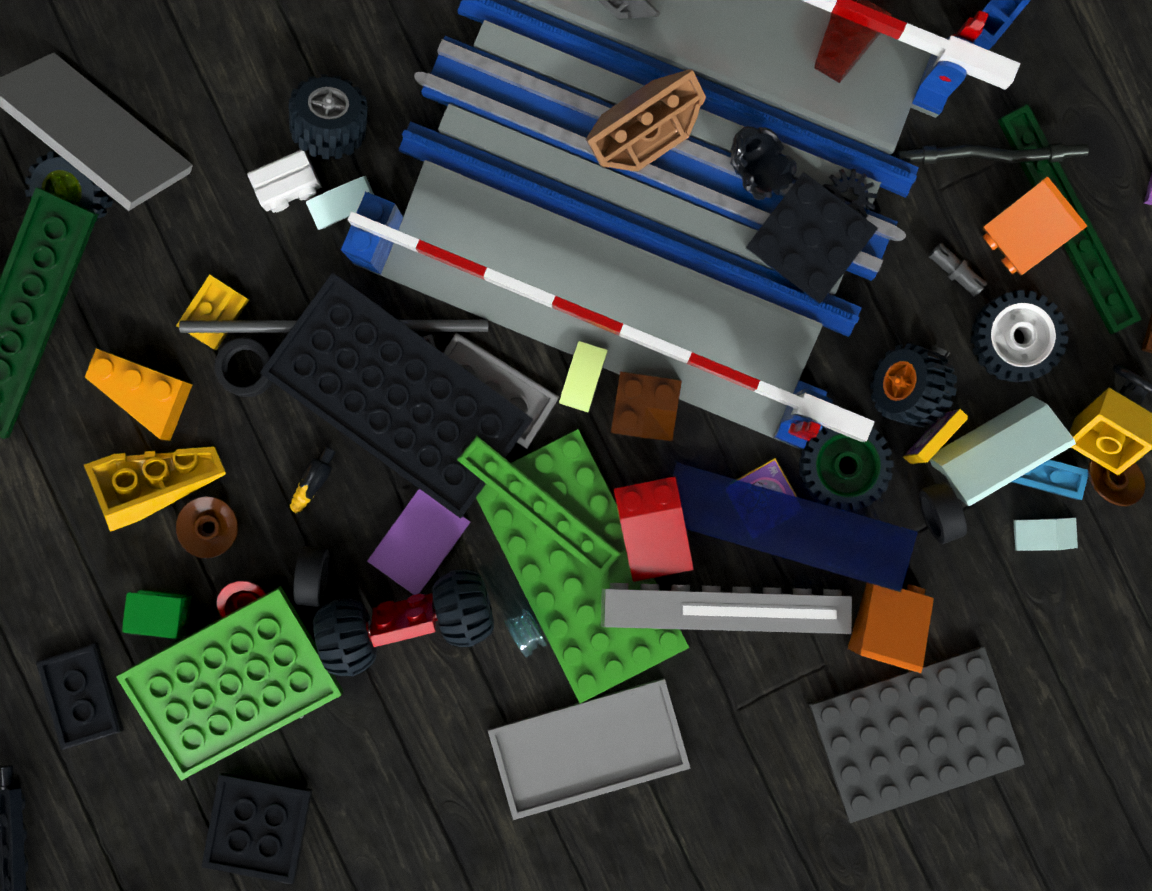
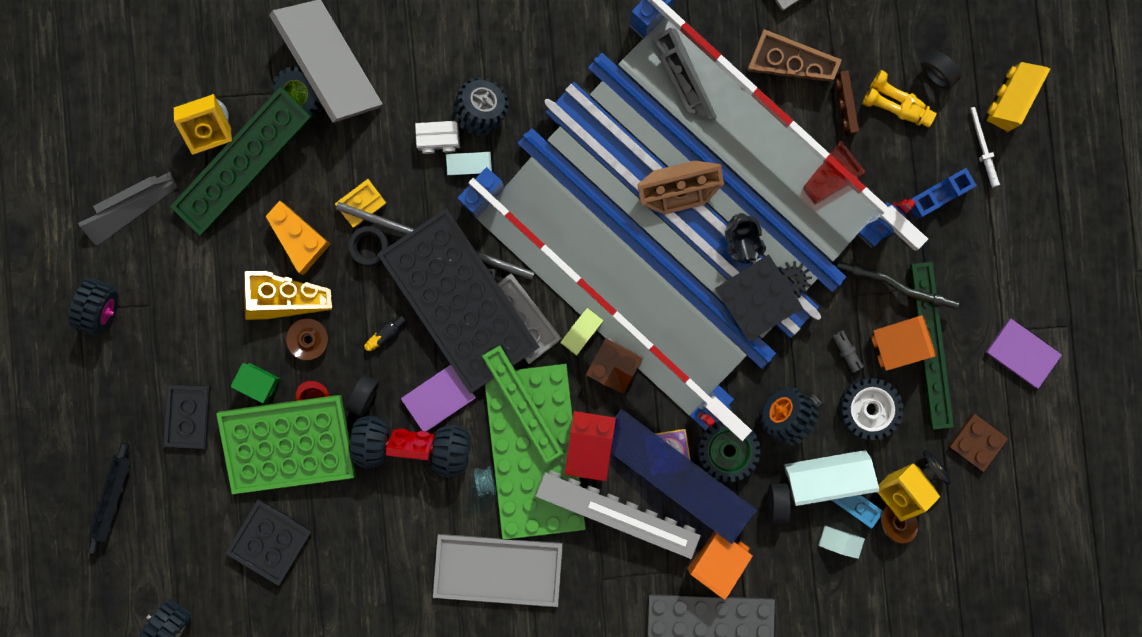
camera: 25 degrees right, 0 degrees up
yellow tile [903,409,968,464] -> none

